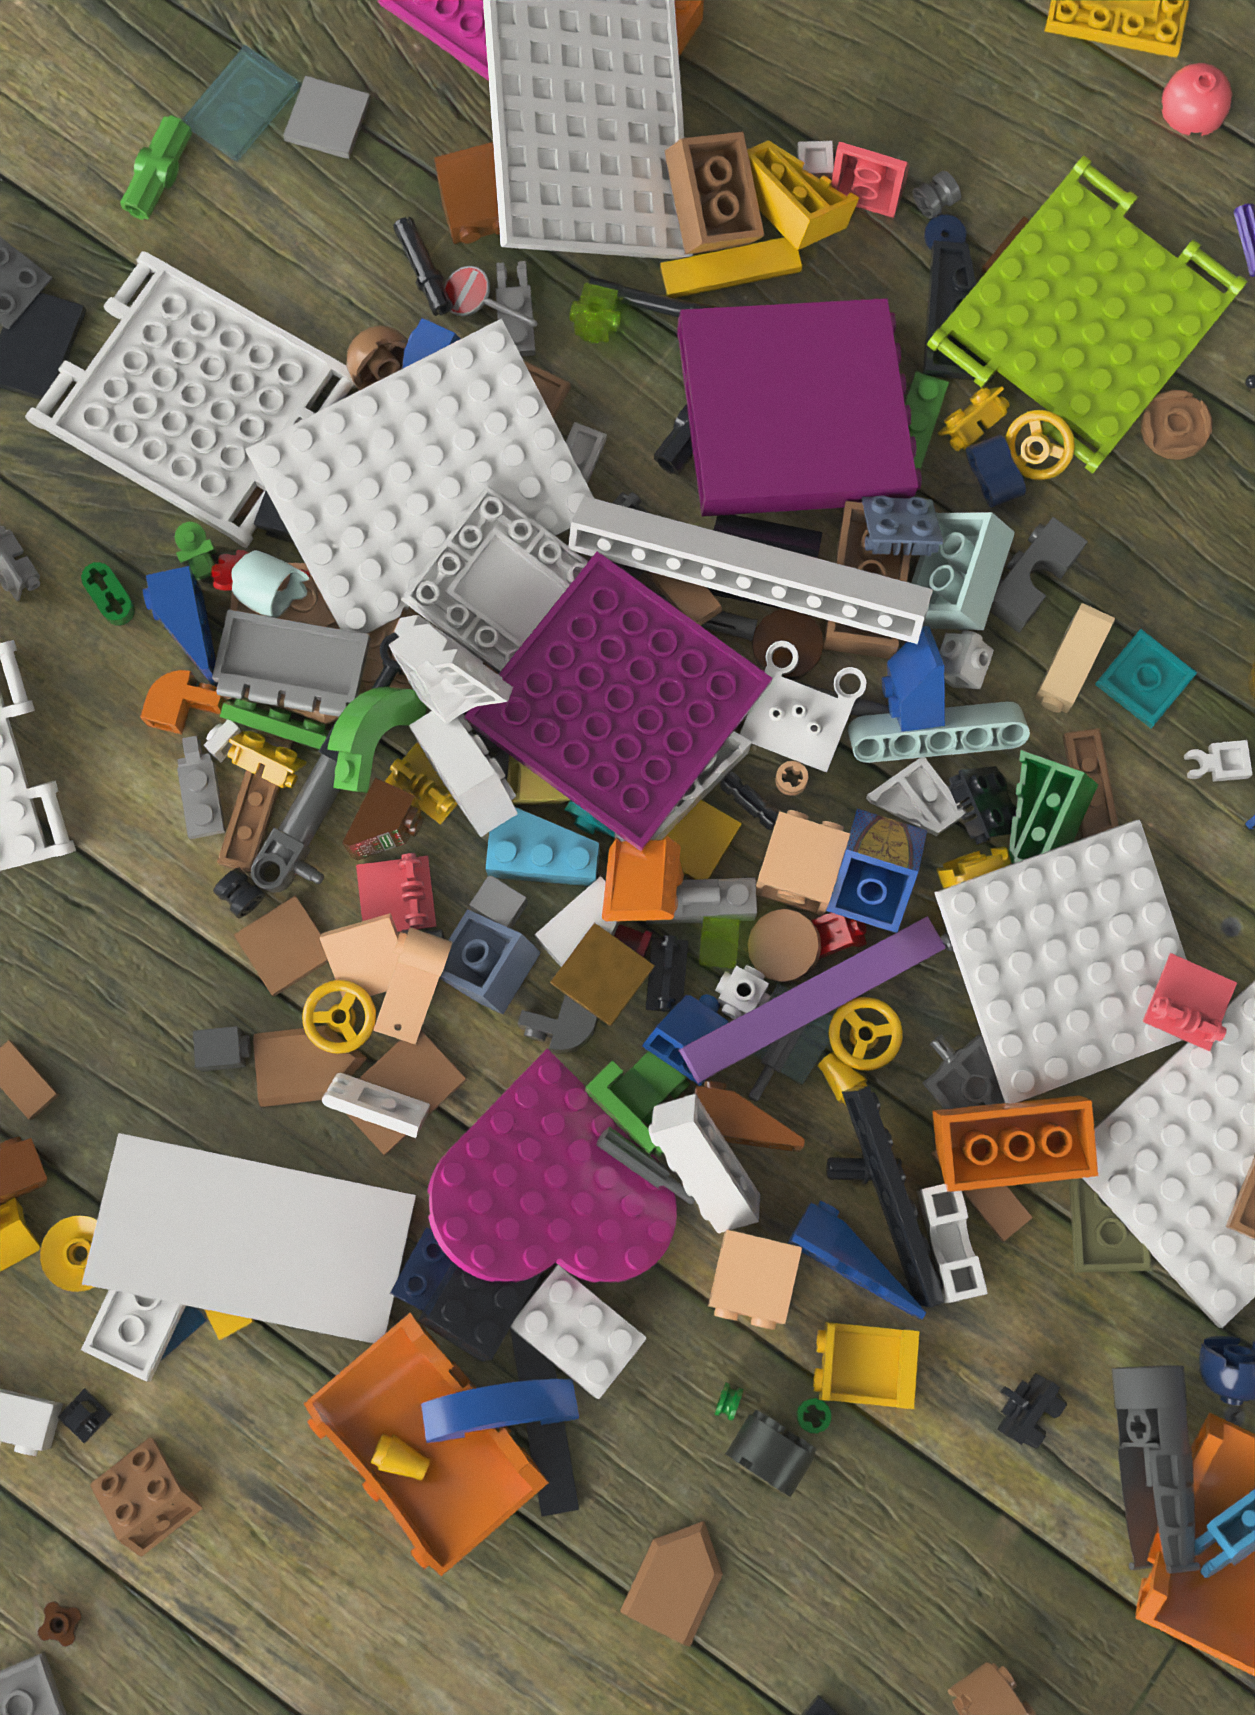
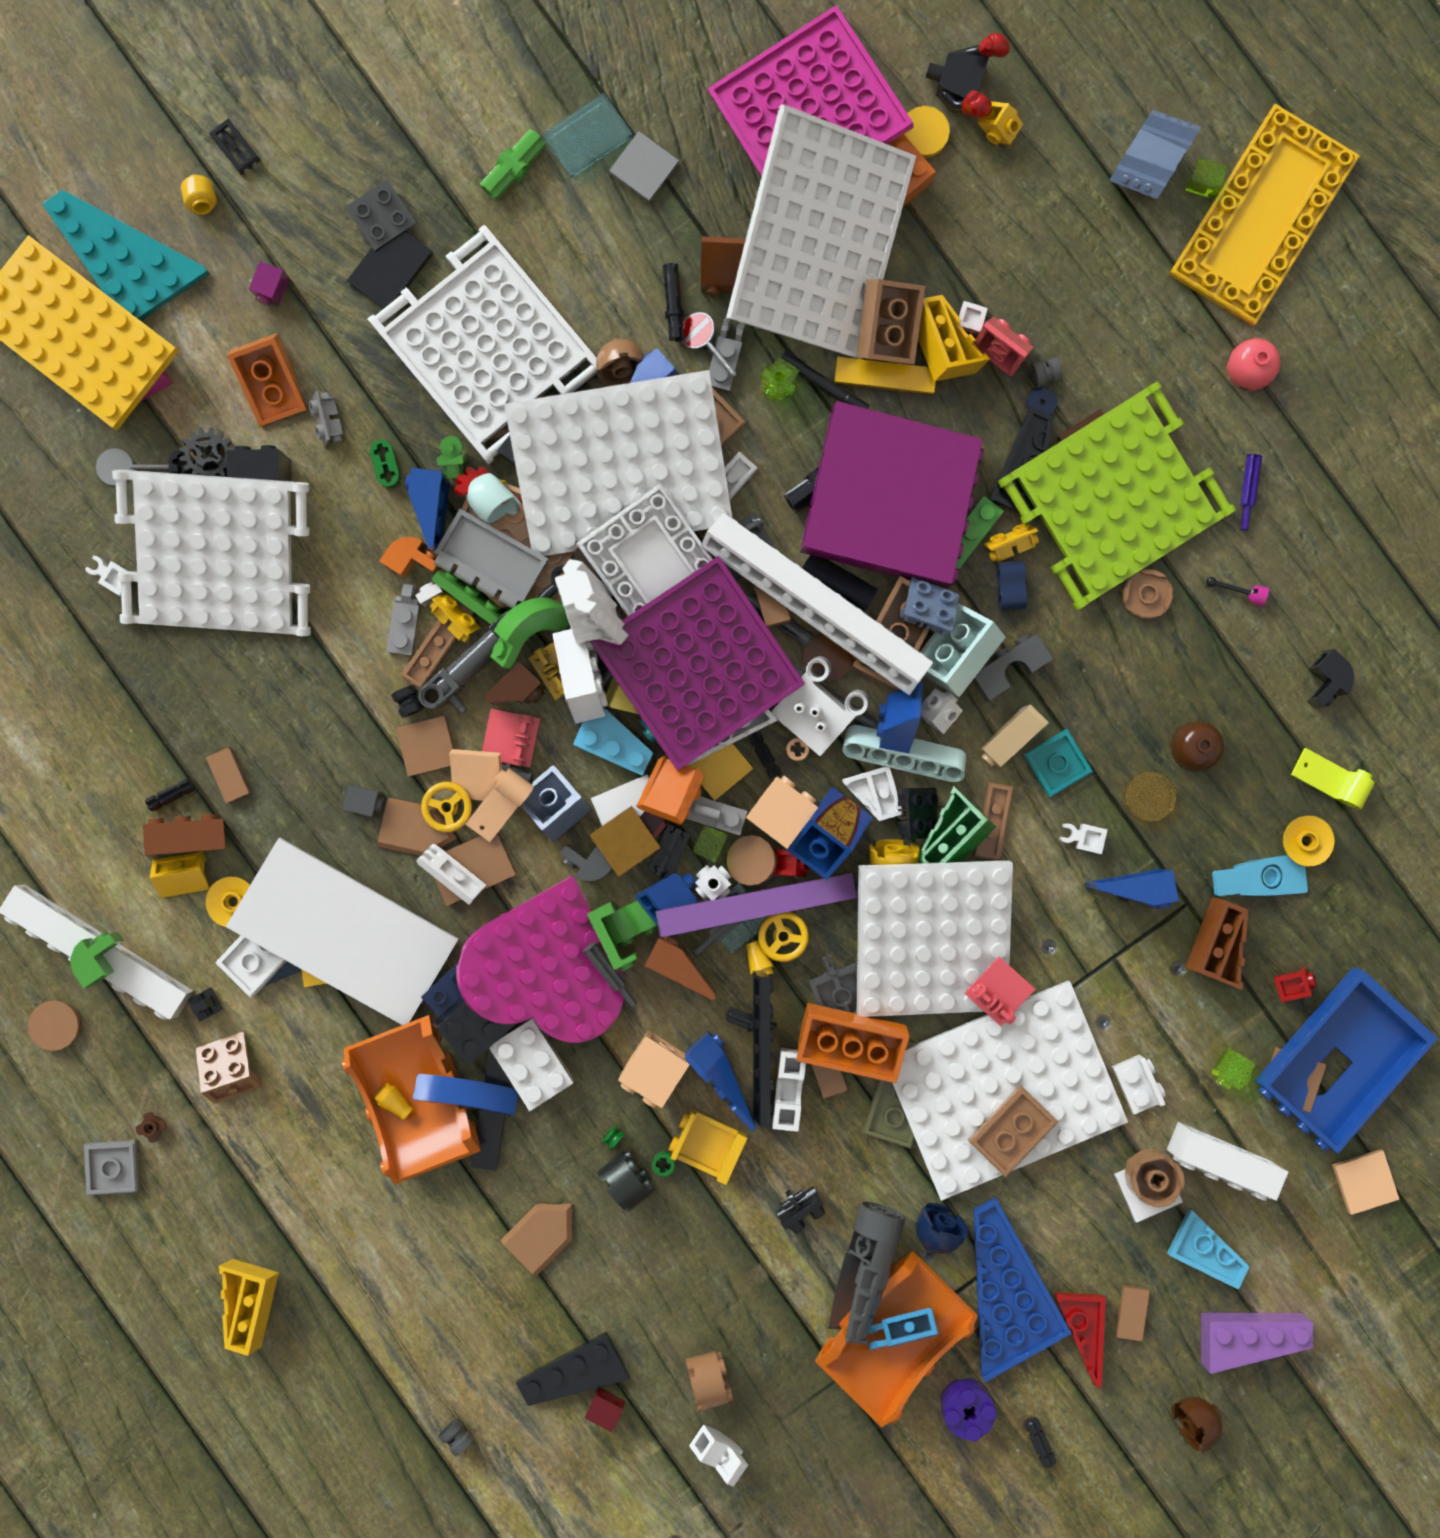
camera: 20 degrees right, 10 degrees up
light grey panel [469,876,528,929] -> none
white brick [649,1094,760,1233] -> none
yellow piece [1005,410,1075,480] -> none

